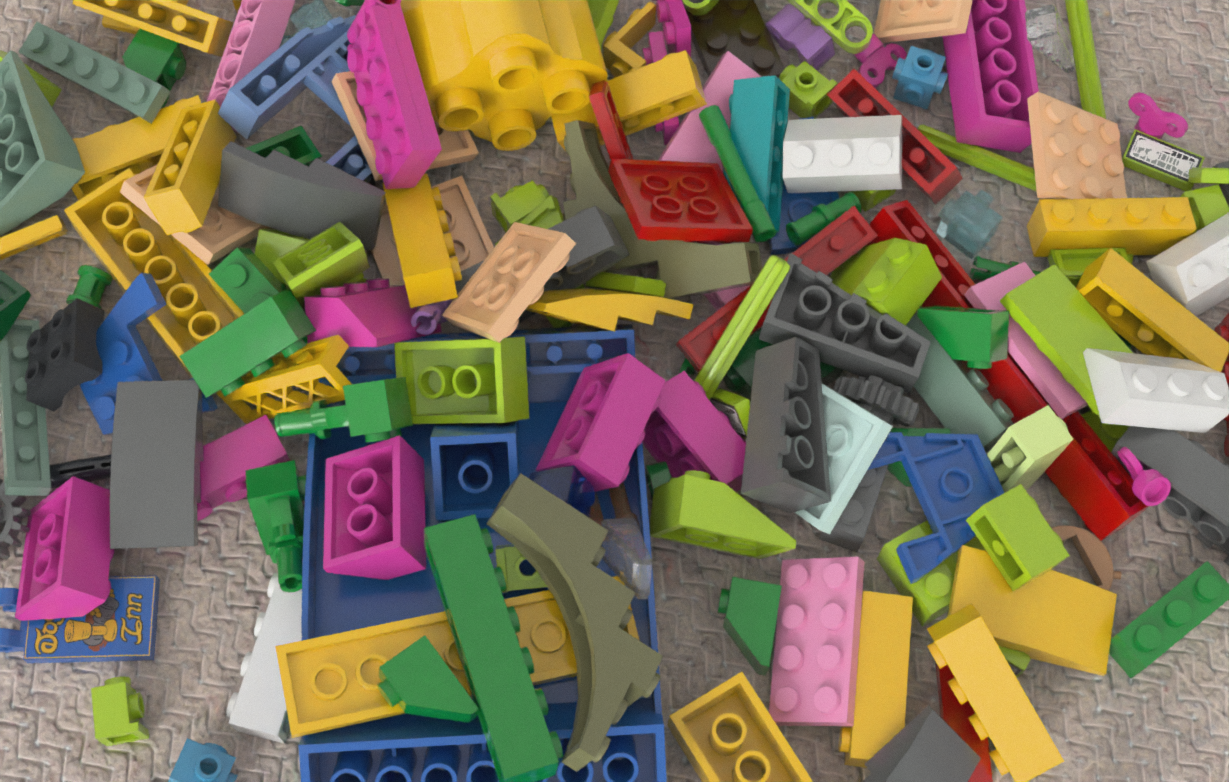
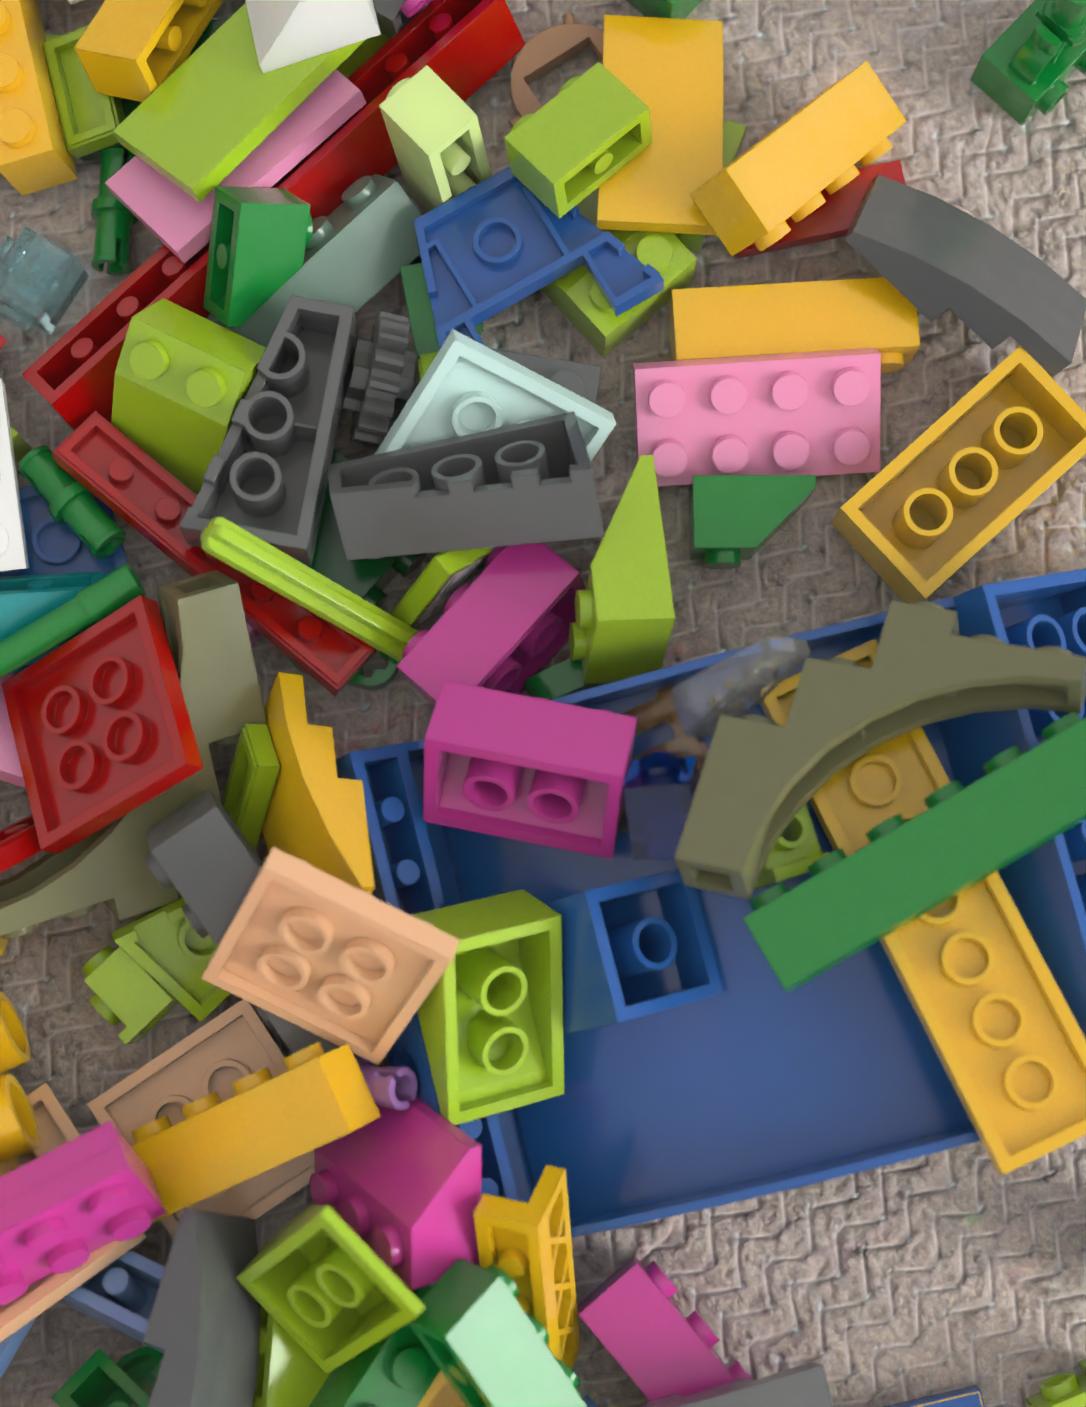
camera: 100 degrees left, 15 degrees up
white brick [226,573,302,744] -> none
green brick [245,460,306,593] -> none
green brick [275,377,413,443] -> none
dark pink slope [323,435,426,580] -> none
green slope [377,635,479,723] -> none

